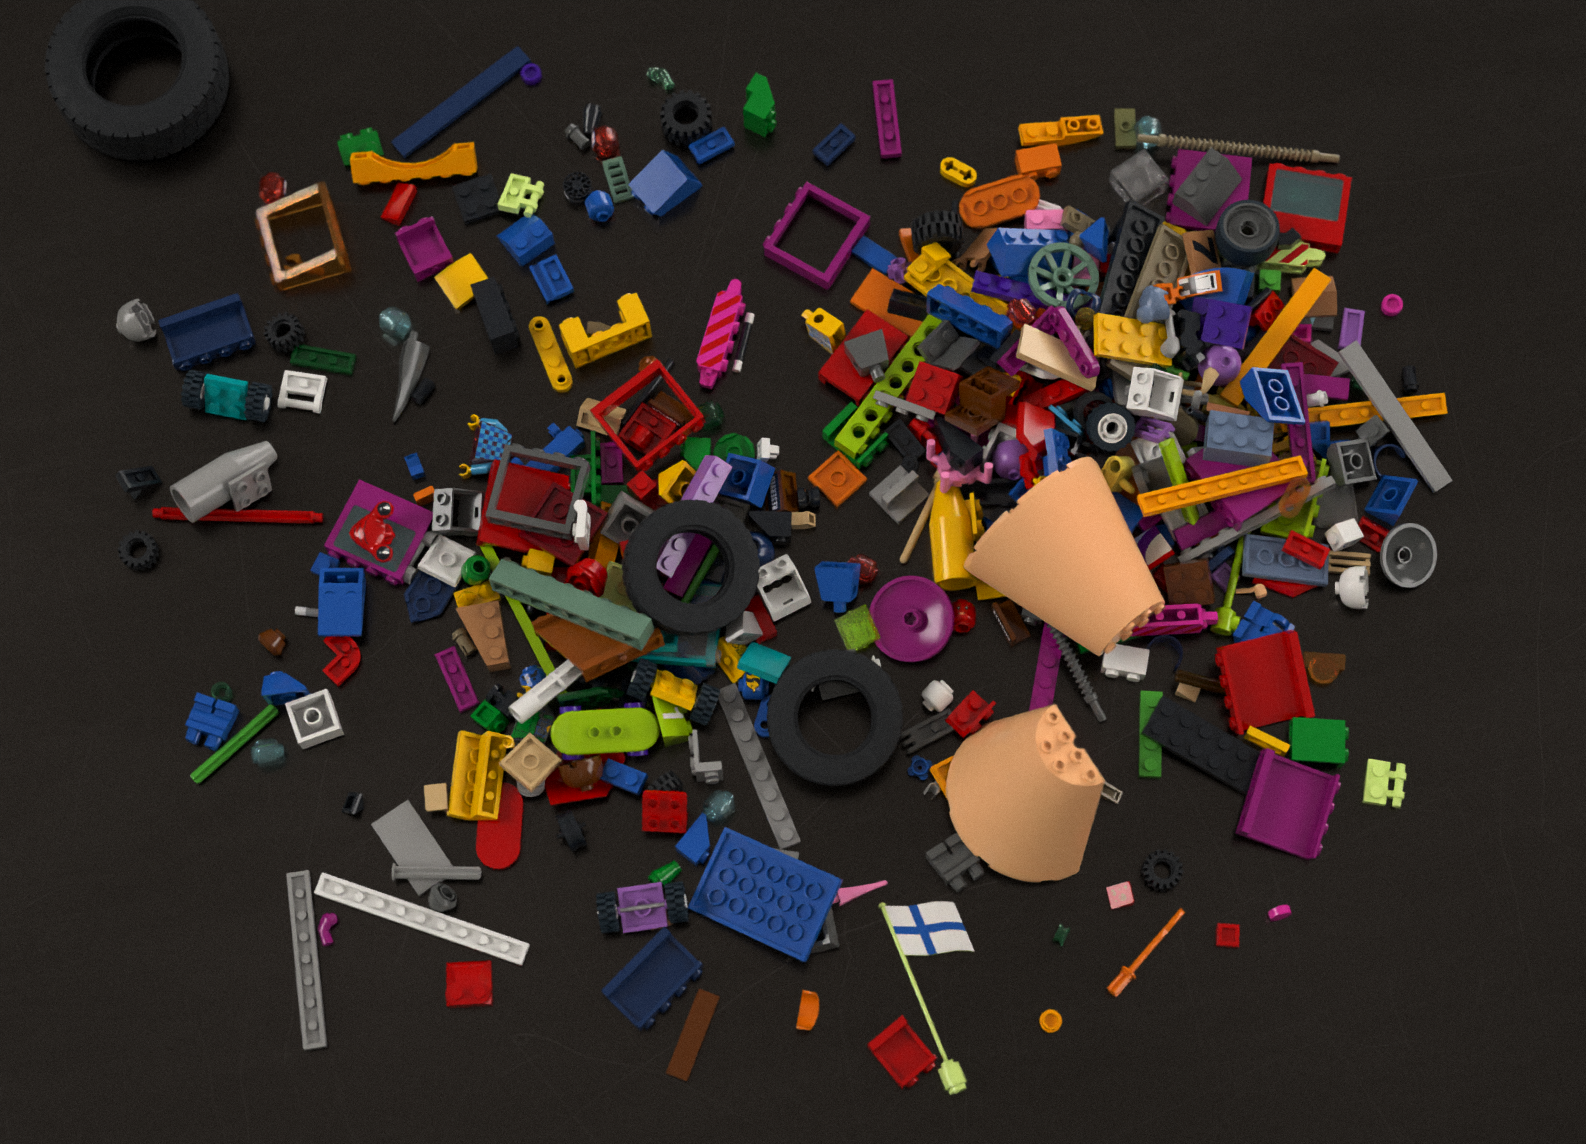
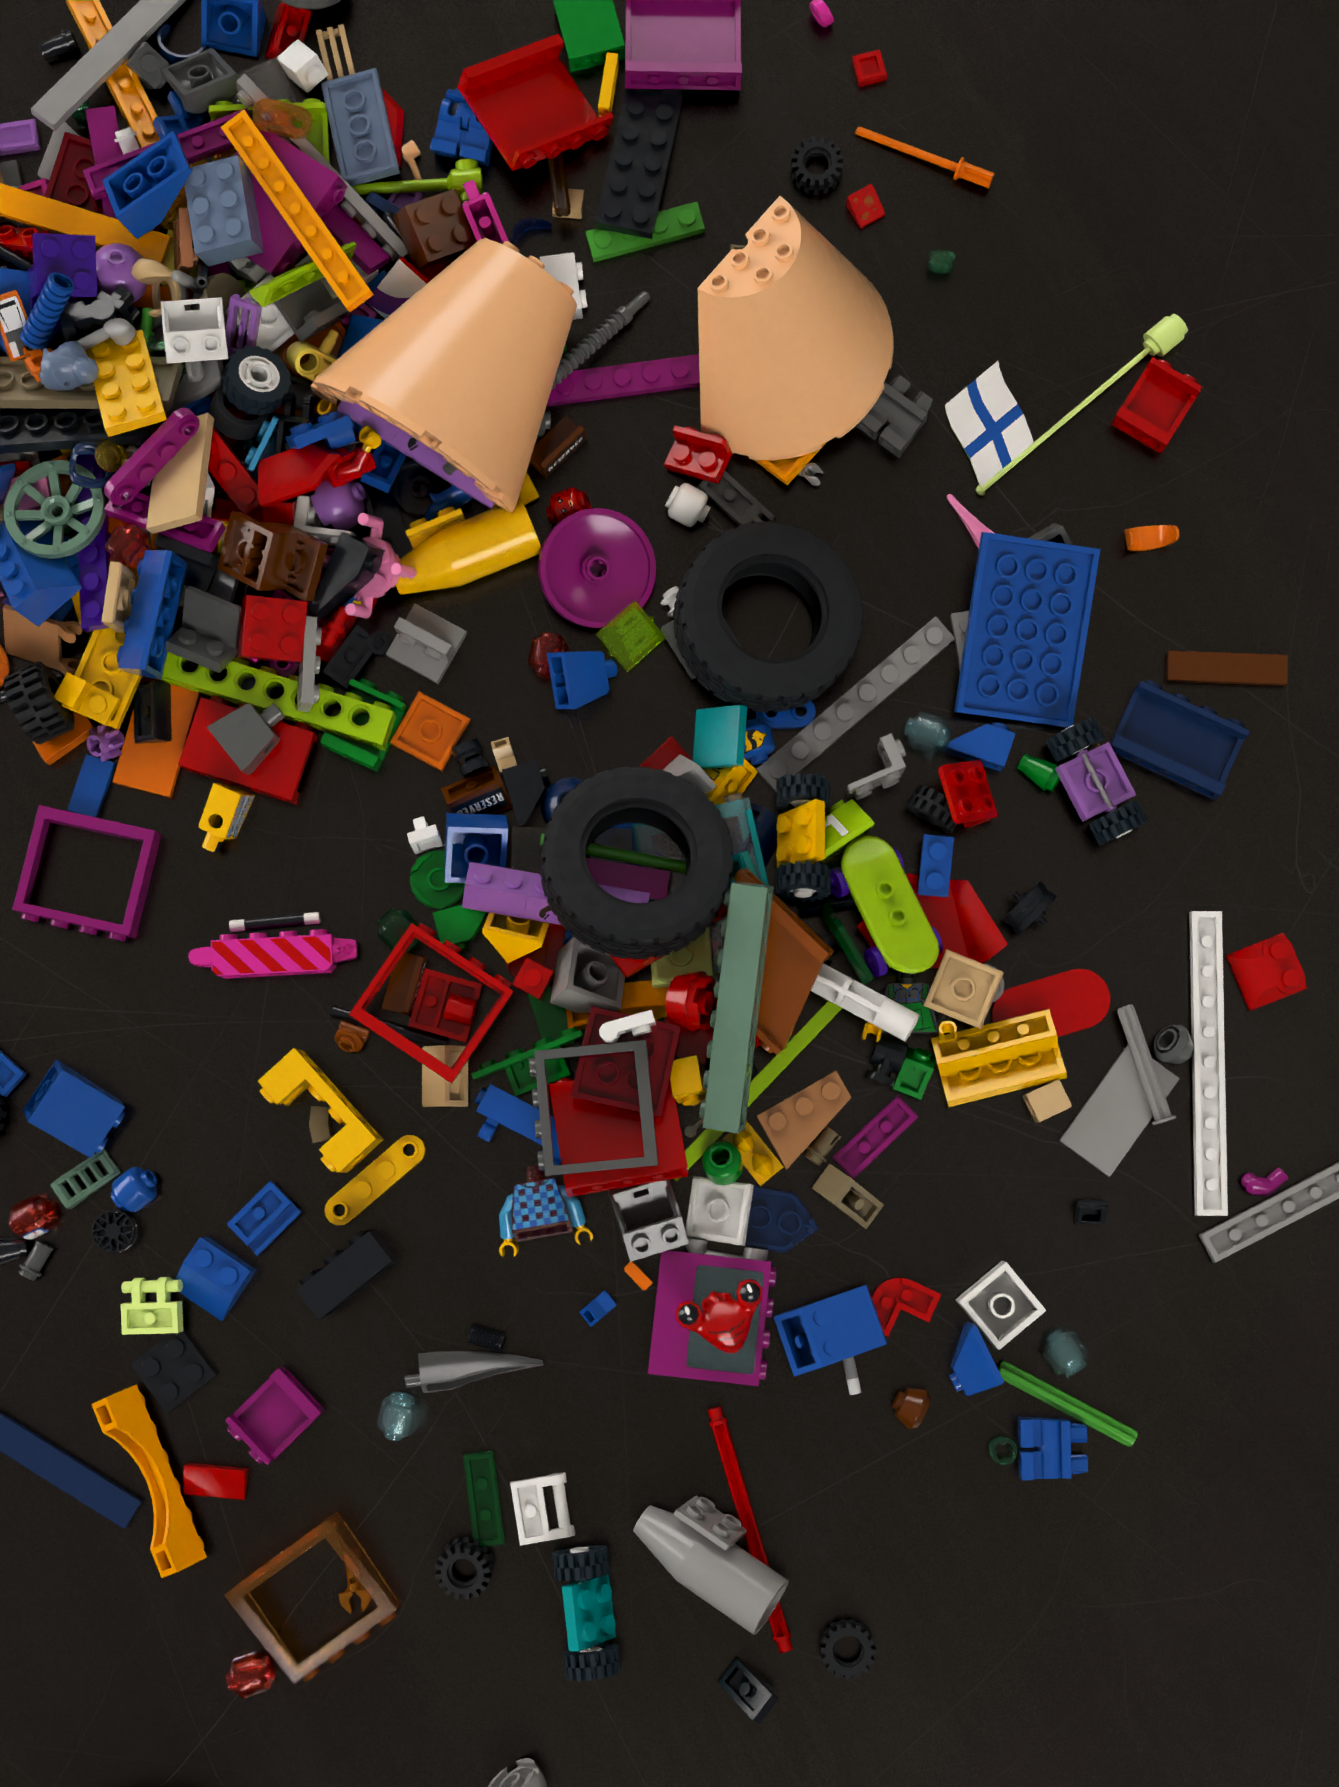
camera: 105 degrees left, 10 degrees up
dark blue panel [158,293,256,371] -> none
blue plate [310,552,340,576] -> none
green bracket [337,127,384,166] -> none
yellow slope [434,254,488,310] -> none
blue head [519,665,547,694] -> none
reddish brown cylinder [558,754,603,792] -> none
magenta plate [600,442,624,485] -> none
white piece [756,554,811,622] -> none
tan piece [900,470,941,564] -> none
blue plate [907,755,932,780] -> none
light orange plate [1039,1010,1062,1033] -> none
red plate [1281,530,1330,570] -> none
clear orange piece [1303,651,1345,684] -> none
white cylinder [1335,566,1369,609] -> none
none -> blue piece [20,272,75,349]
none -> tan tile [101,561,137,633]
none -> dark tan slope [812,1164,884,1229]

